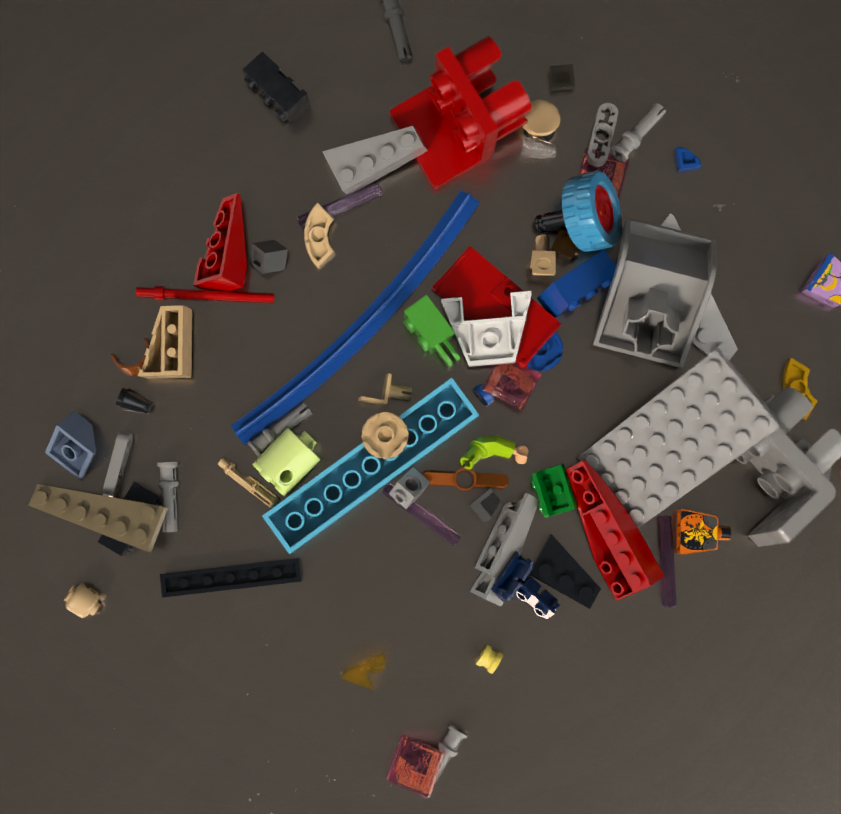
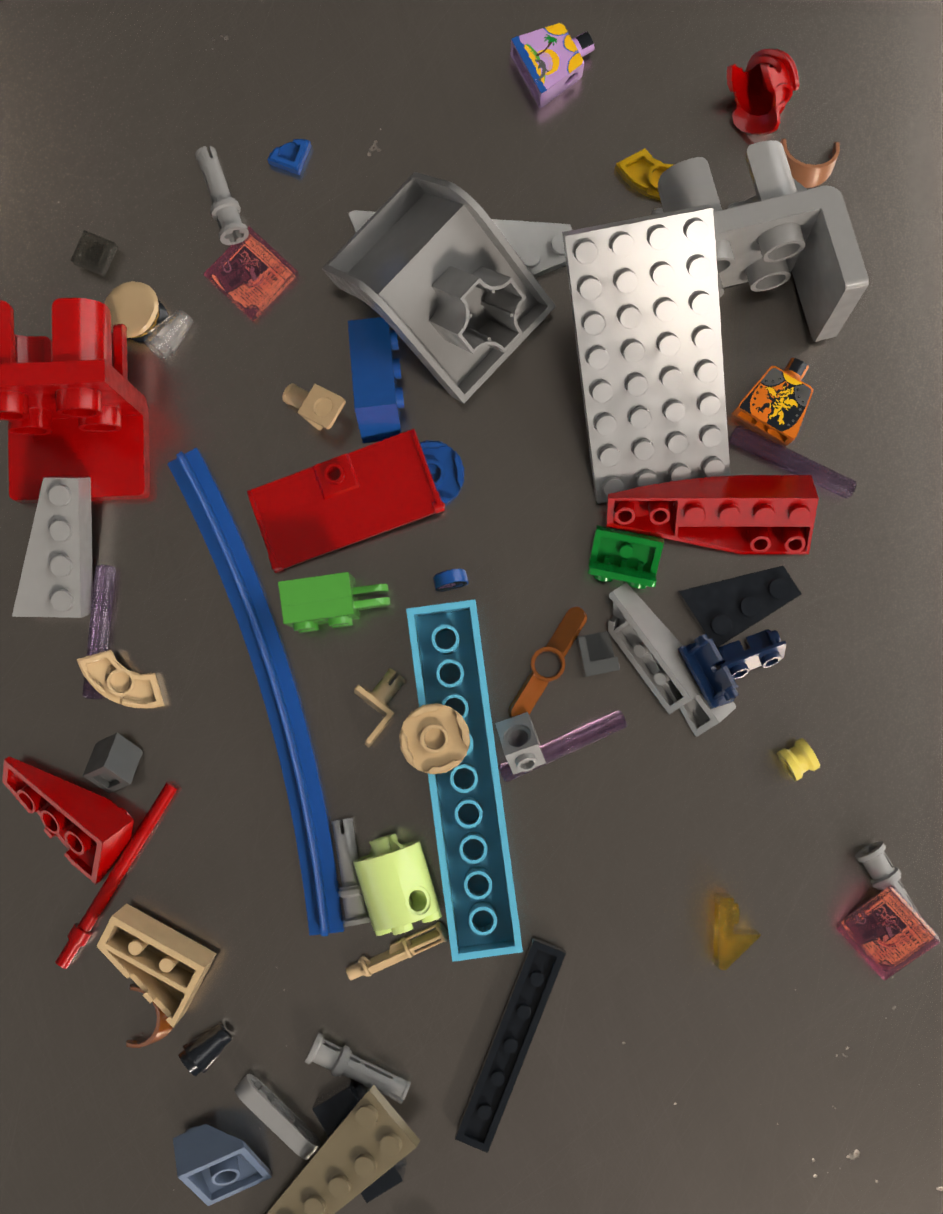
camera: 55 degrees left, 0 degrees up
white wing [441,291,532,367] -> none
lime arm [460,436,529,470] -> none
clear pink tile [481,362,541,411] -> none
dark azure wheel [534,171,622,252] -> none
dark brown brick [550,229,581,264] -> none
light grey beam [586,103,618,167] -> none

